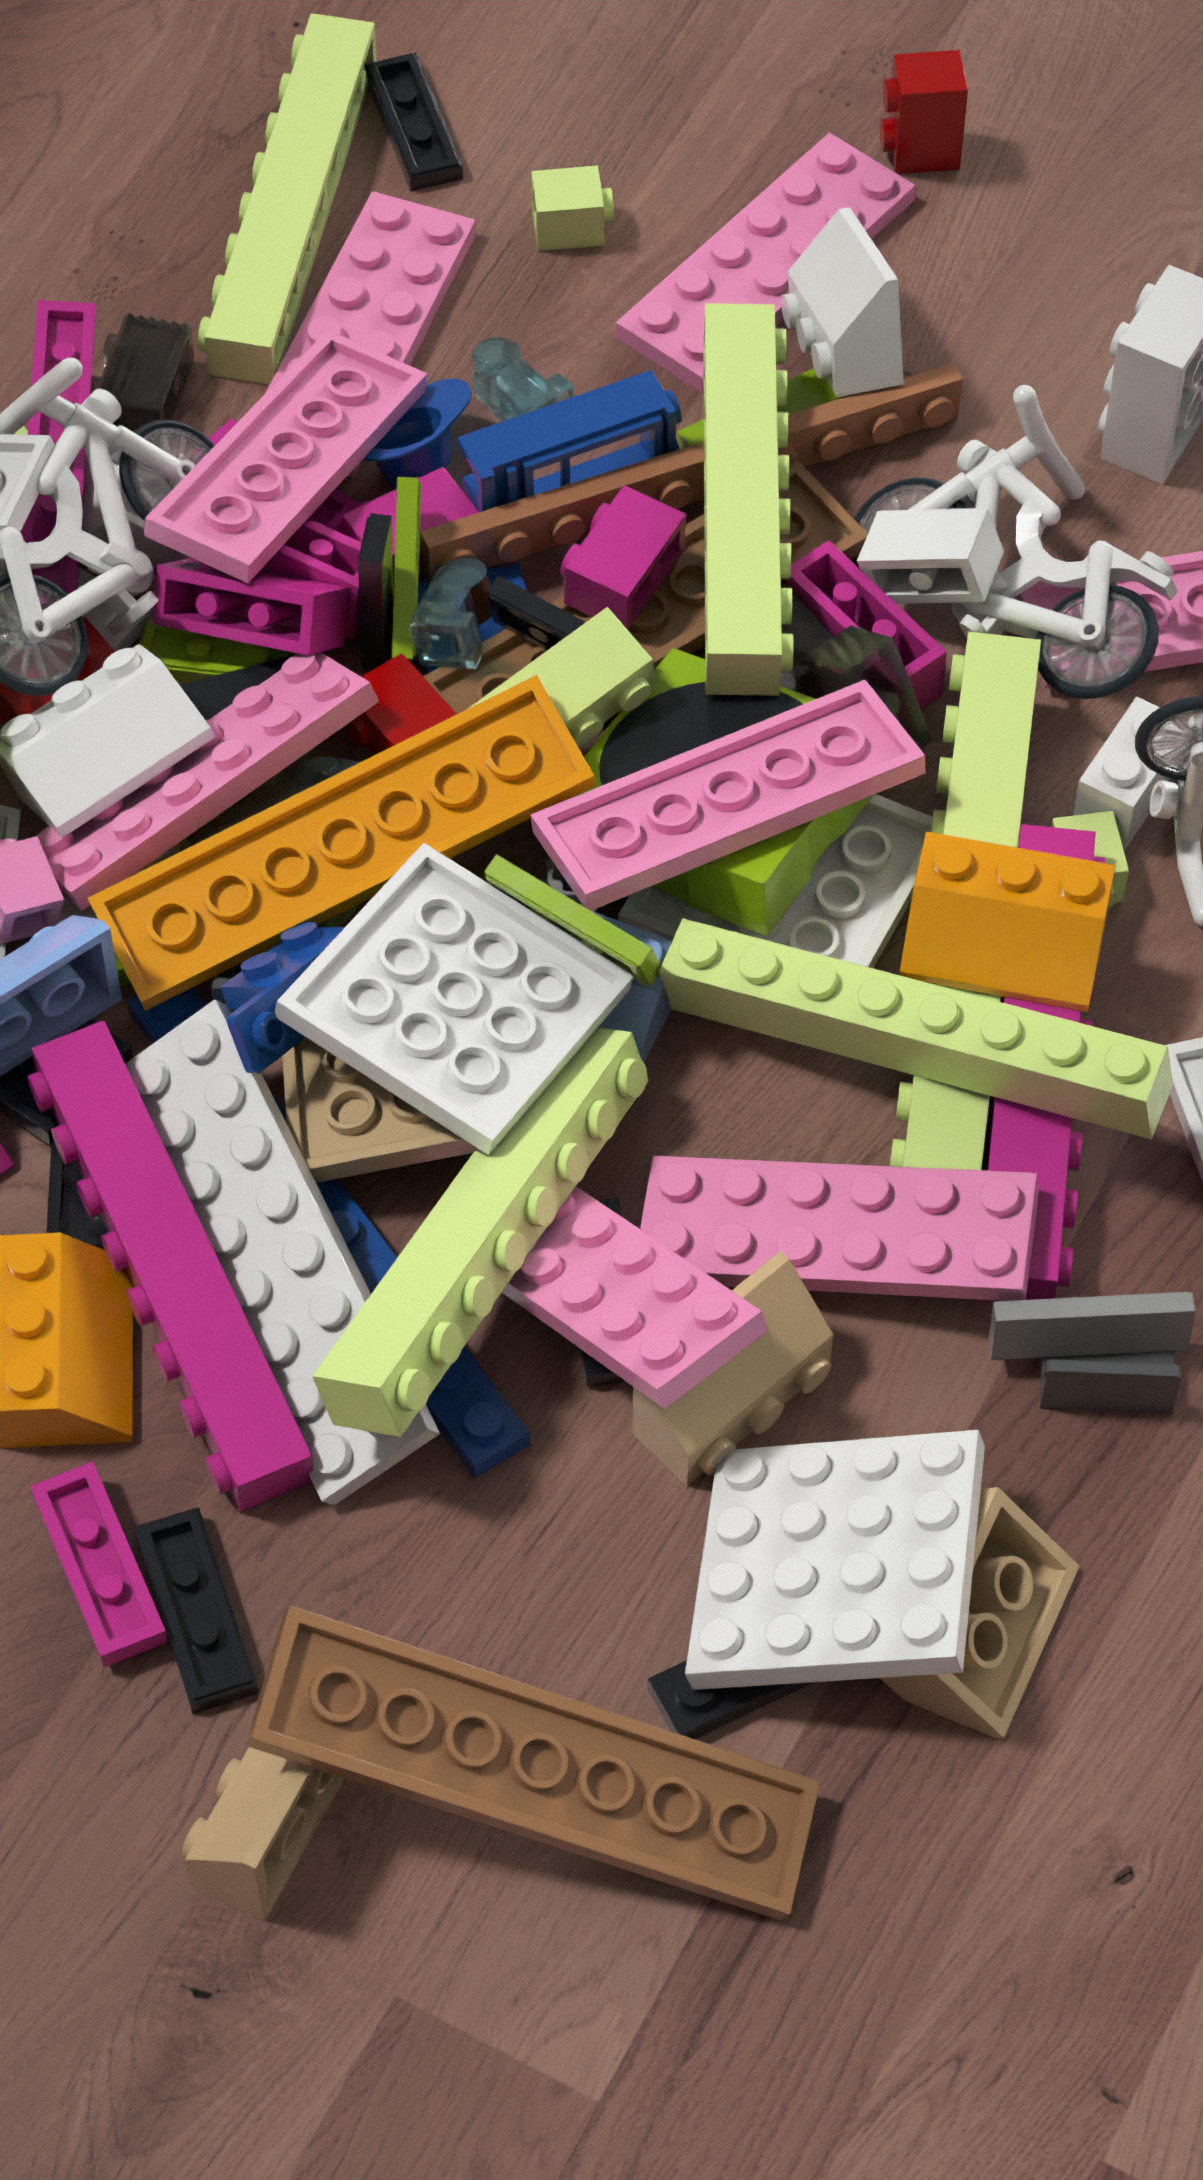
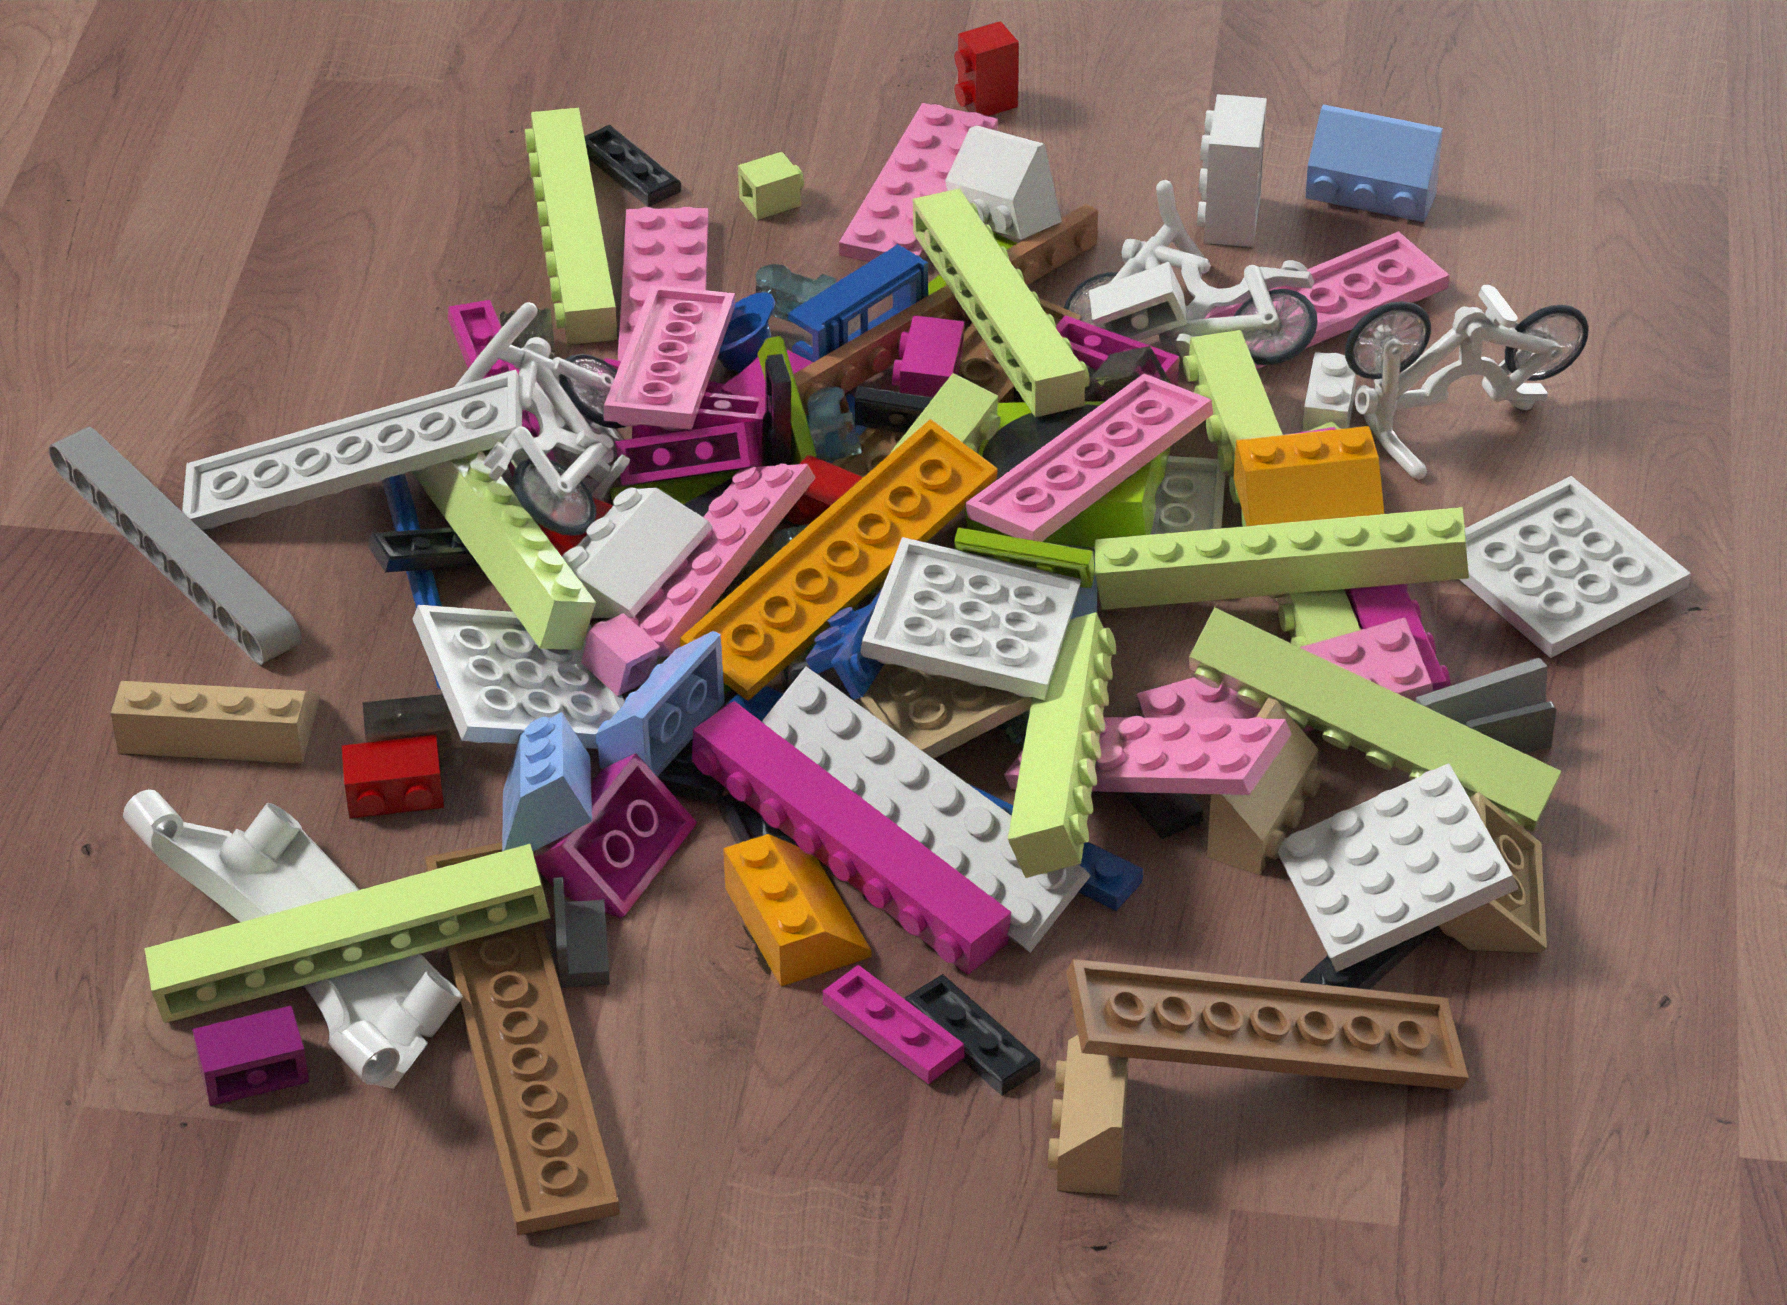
camera: 20 degrees left, 15 degrees down
none -> yellowish green brick [1189,607,1561,832]

